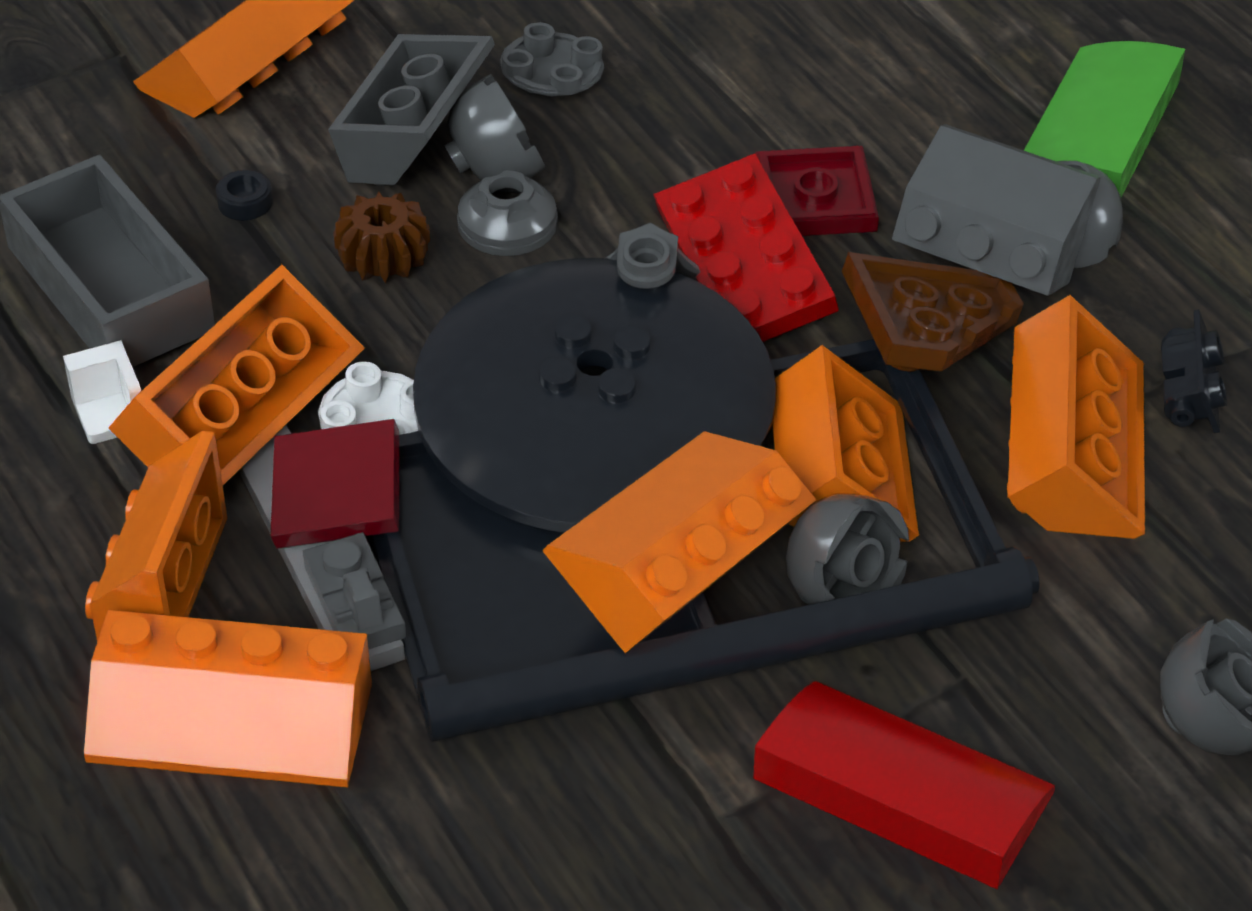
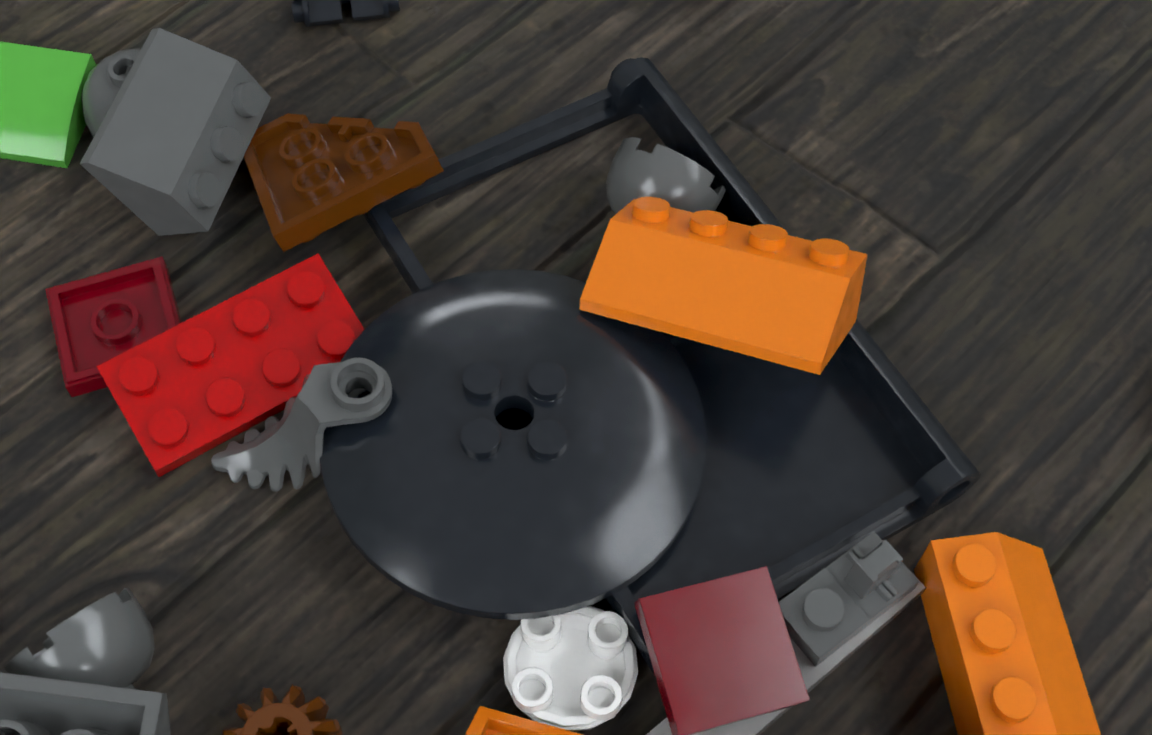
camera: 105 degrees left, 15 degrees up
dark grey piece [457,170,558,256] -> none
red slope [753,681,1055,890] -> none
orange slope [773,345,919,542] -> none
orange slope [1007,295,1145,539] -> none

